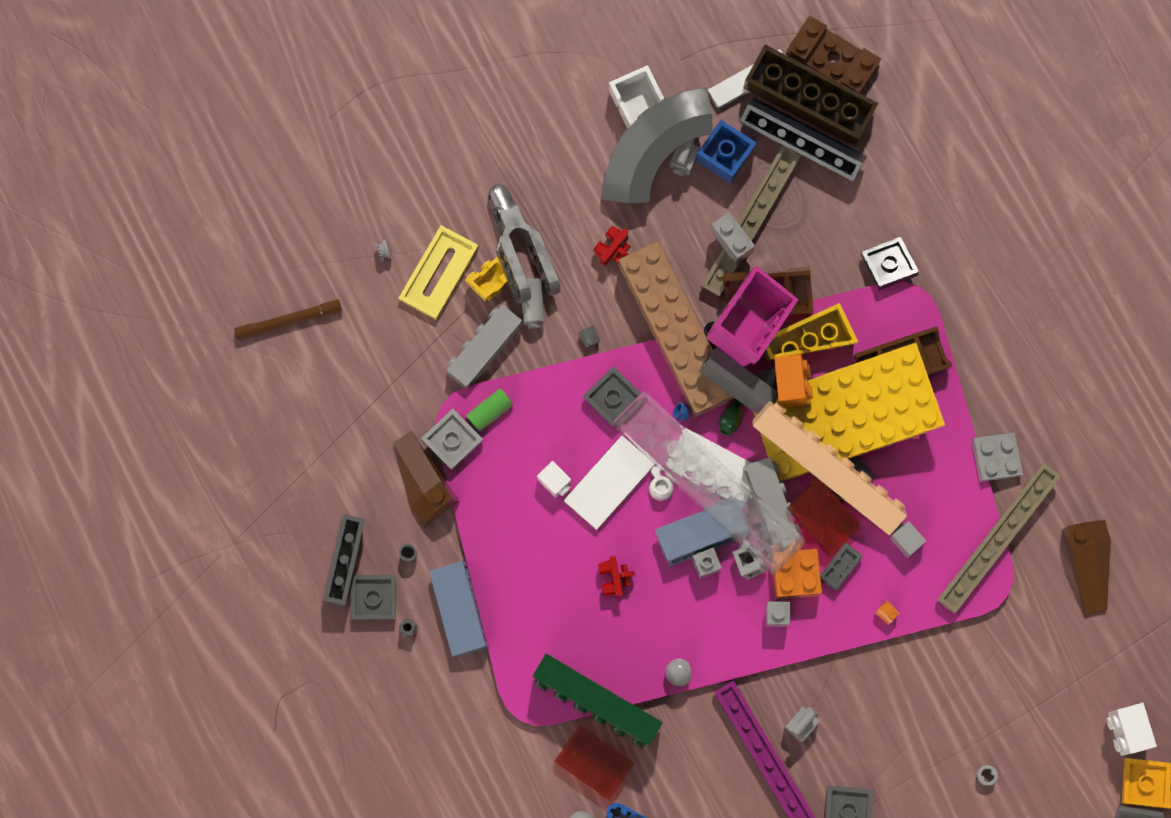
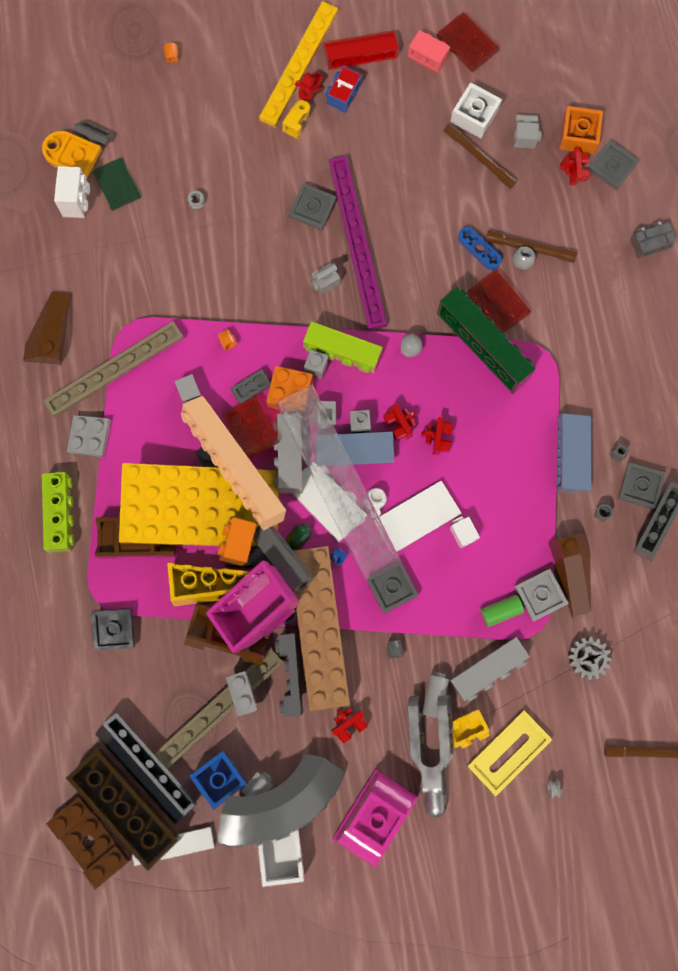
camera: 165 degrees left, 0 degrees up
none -> lime brick [42,472,74,553]
none -> clear green piece [92,157,141,211]
none -> dark grey piece [275,634,302,717]
none -> lime brick [303,321,382,373]
none -> dark pink container [332,769,418,868]
none -> red hips [383,403,417,441]
none -> light grey gear [567,637,612,680]

